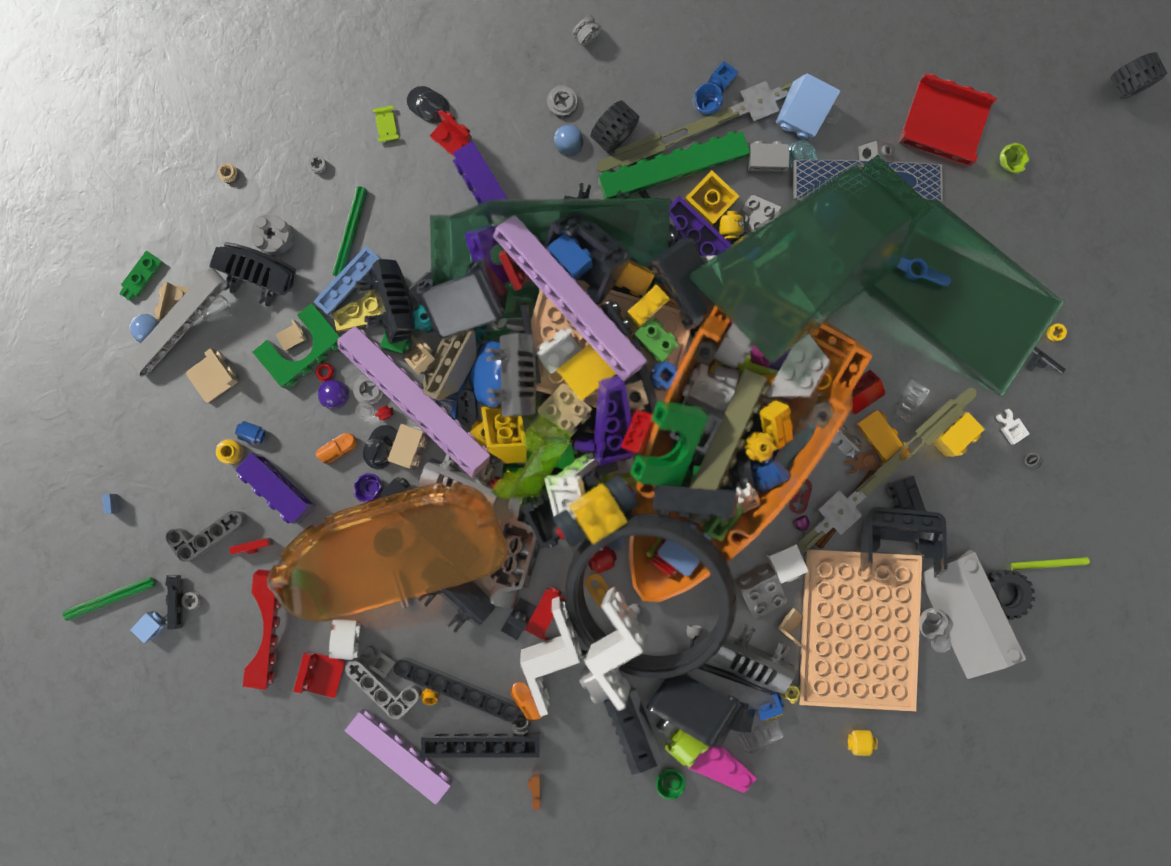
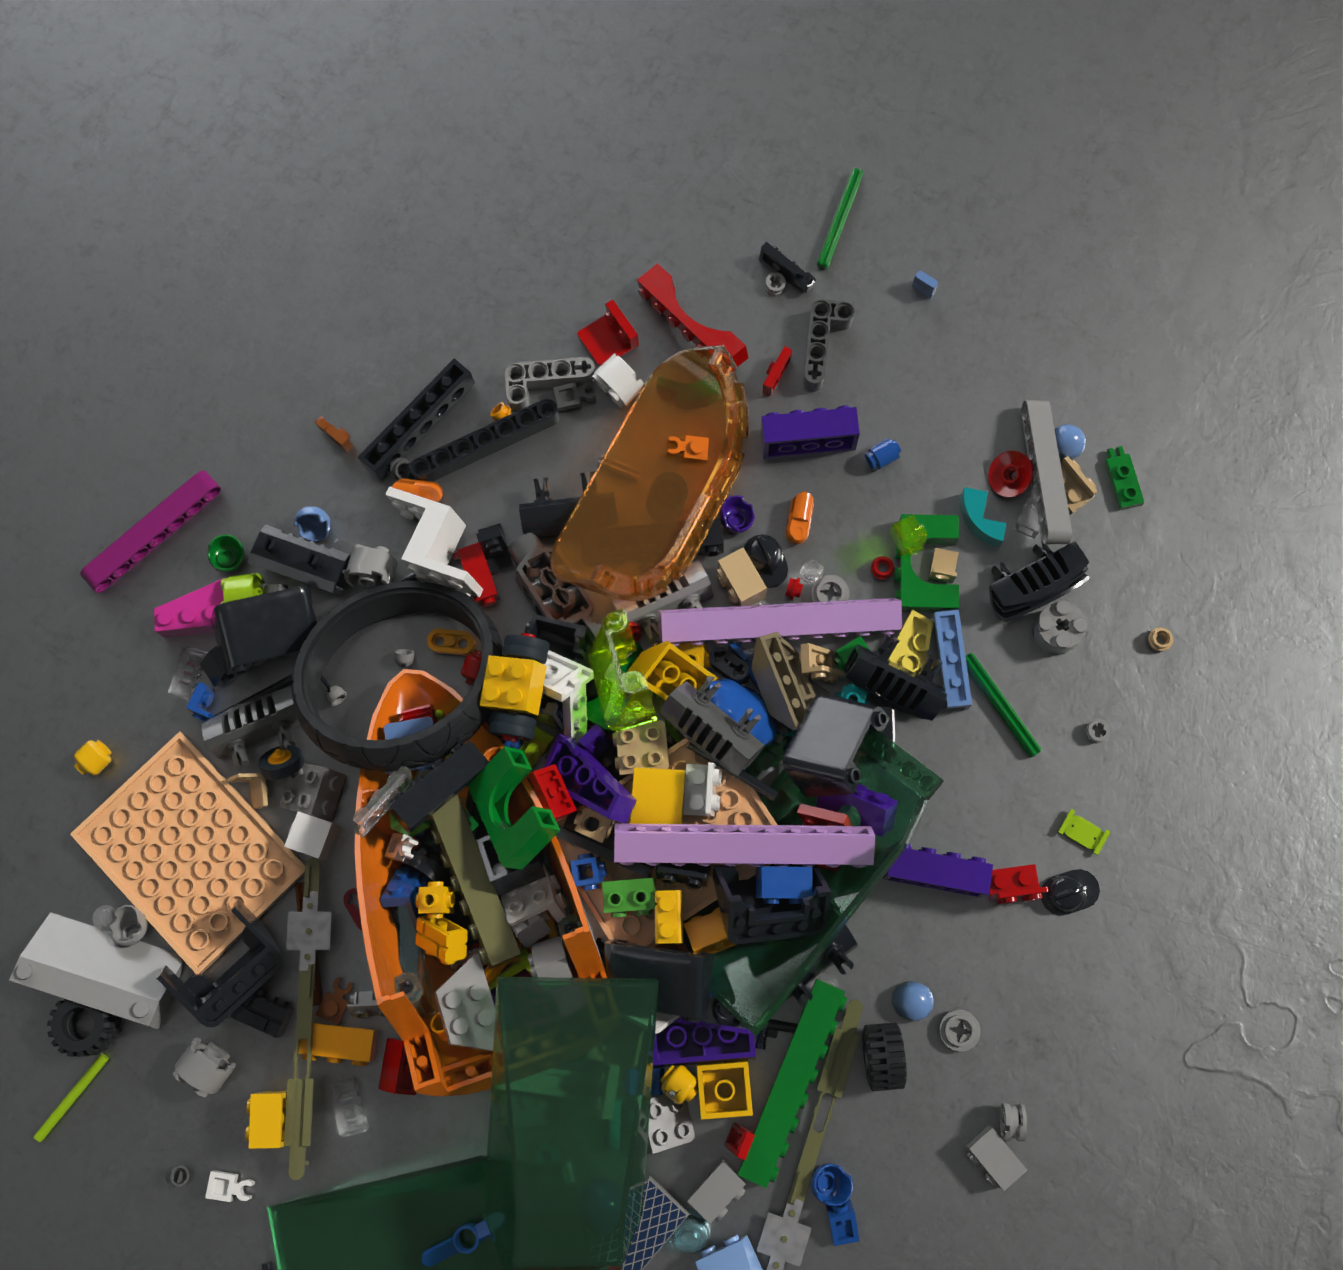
camera: 140 degrees right, 10 degrees down
light blue brick [130,611,166,643] -> none
tan bracket [186,348,239,402] -> none
yellow head [216,439,244,464] -> none
dark purple hair [318,380,349,409] -> none
lavender brick [345,709,452,805] -> none
white bracket [585,587,648,711] -> none
light yellow plate [780,683,800,704] -> none
magenta hinge [793,515,816,550] -> none
none -> magenta beam [80,470,221,593]
none -> light grey brick [173,1038,236,1098]
none -> black wheel [259,745,304,780]
none -> medium blue hair [294,506,331,541]
none -> clear plate [352,765,412,838]
none -> orange plate [667,435,709,463]
none -> red plate [724,1122,755,1160]
none -> clear neon green brick [889,514,928,556]
none -> teal brick [960,487,1007,548]
none -> light grey brick [965,1126,1028,1191]
none -> red dish [988,450,1034,497]

